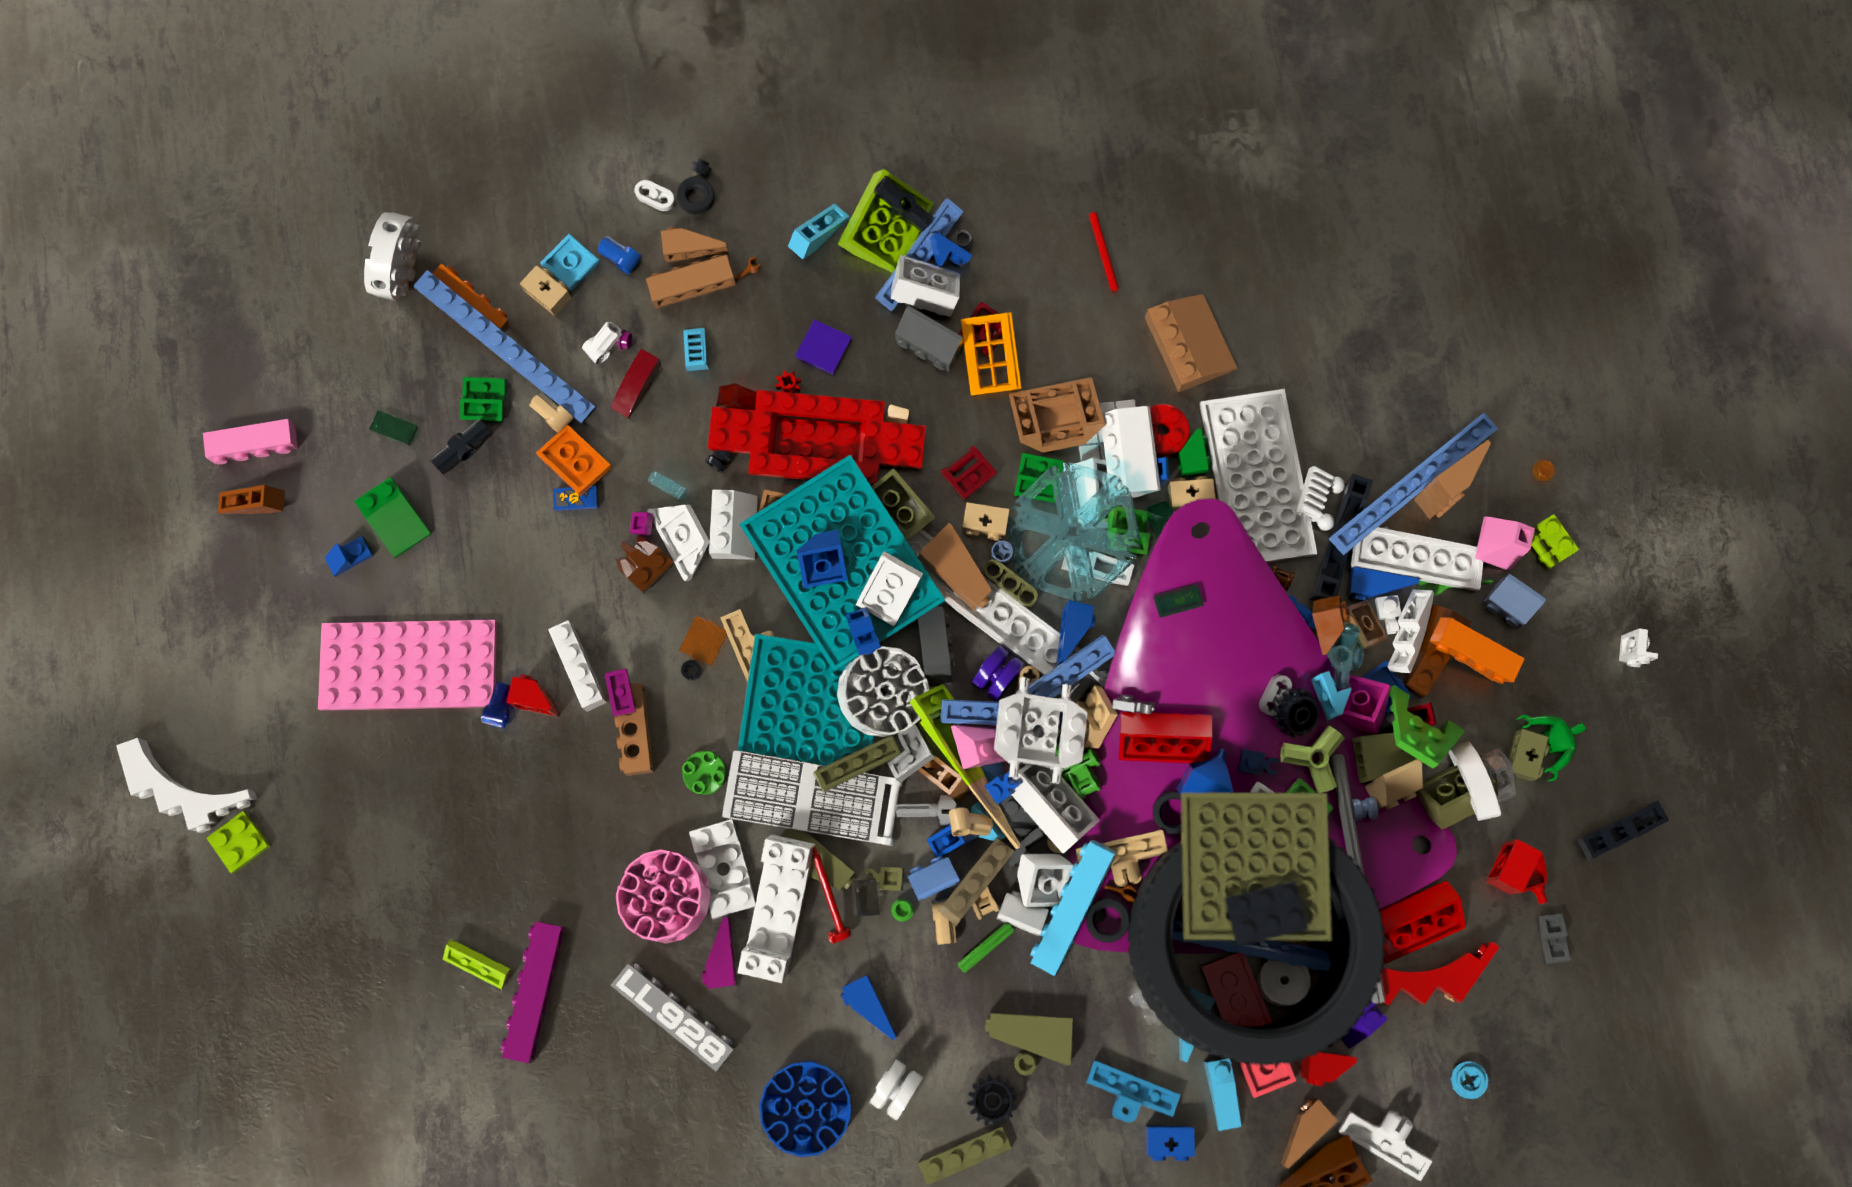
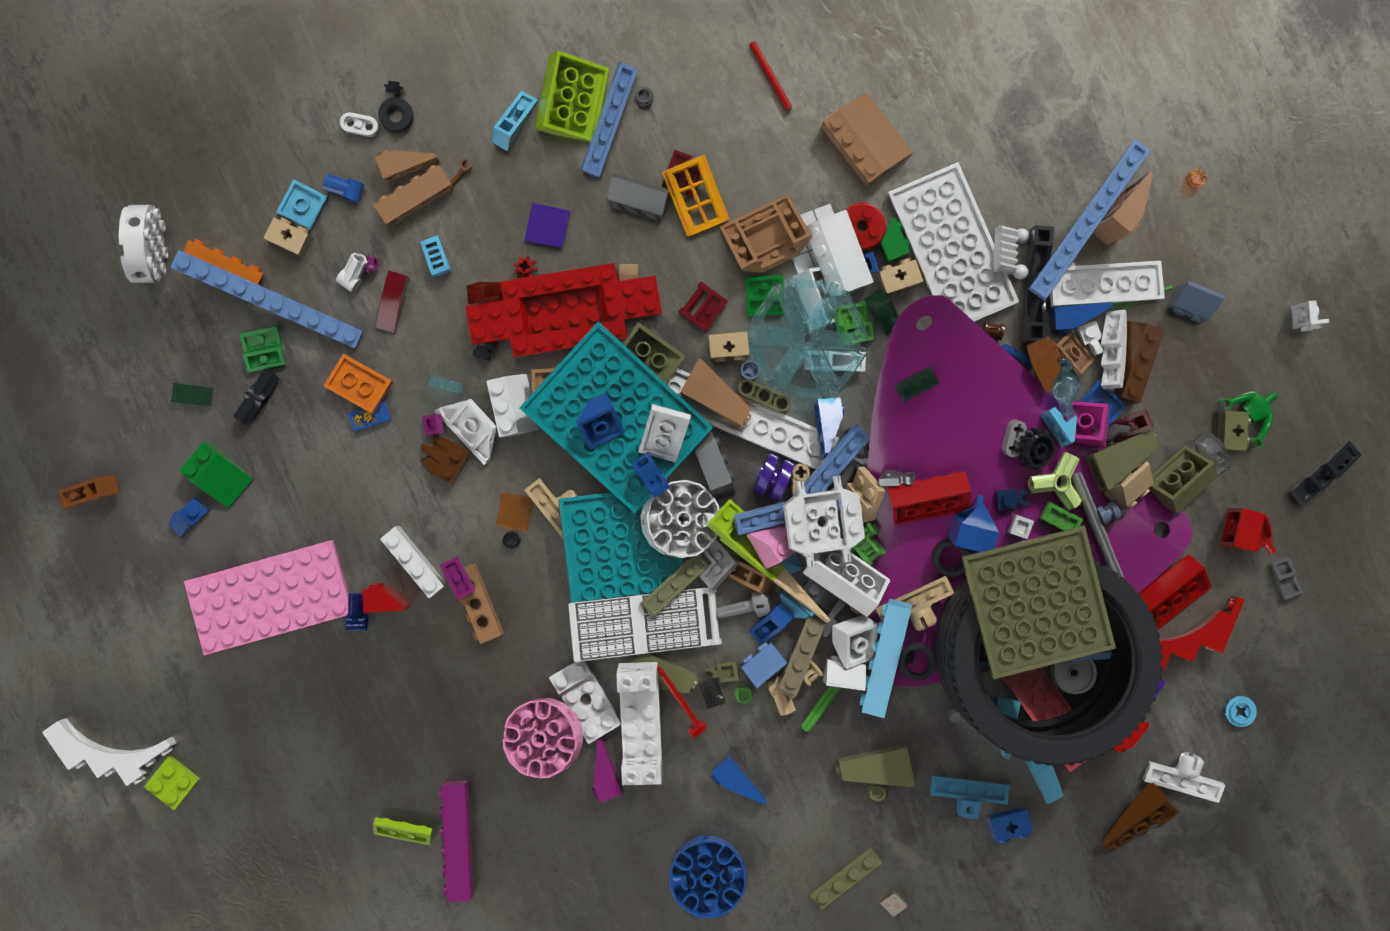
camera: 15 degrees left, 10 degrees up
bright pink brick [203,419,298,465] -> none
tan piece [529,392,574,433] -> none
light grey brick [611,963,736,1072] -> none
bright green dish [682,751,726,795] -> none
white wheel [869,1059,923,1121] -> none
black piece [874,177,933,232] -> none
white slope [891,255,960,317] -> none
blue slope [930,232,972,267] -> none
tan piece [949,808,993,836] -> none
black gear [967,1074,1018,1127] -> none
blue plate [985,771,1023,804] -> none
dark orange hand [1104,884,1137,903] -> none
black plate [1224,881,1309,946] -> none
medium nougat slope [1281,1098,1338,1169] -> none
bright green wing [1389,685,1465,769] -> none
orange wedge [1430,618,1525,684] -> none
white slope [1448,741,1501,821] -> none
bright pink slope [1475,517,1535,571] -> none
lime plate [1531,514,1580,569] -> none

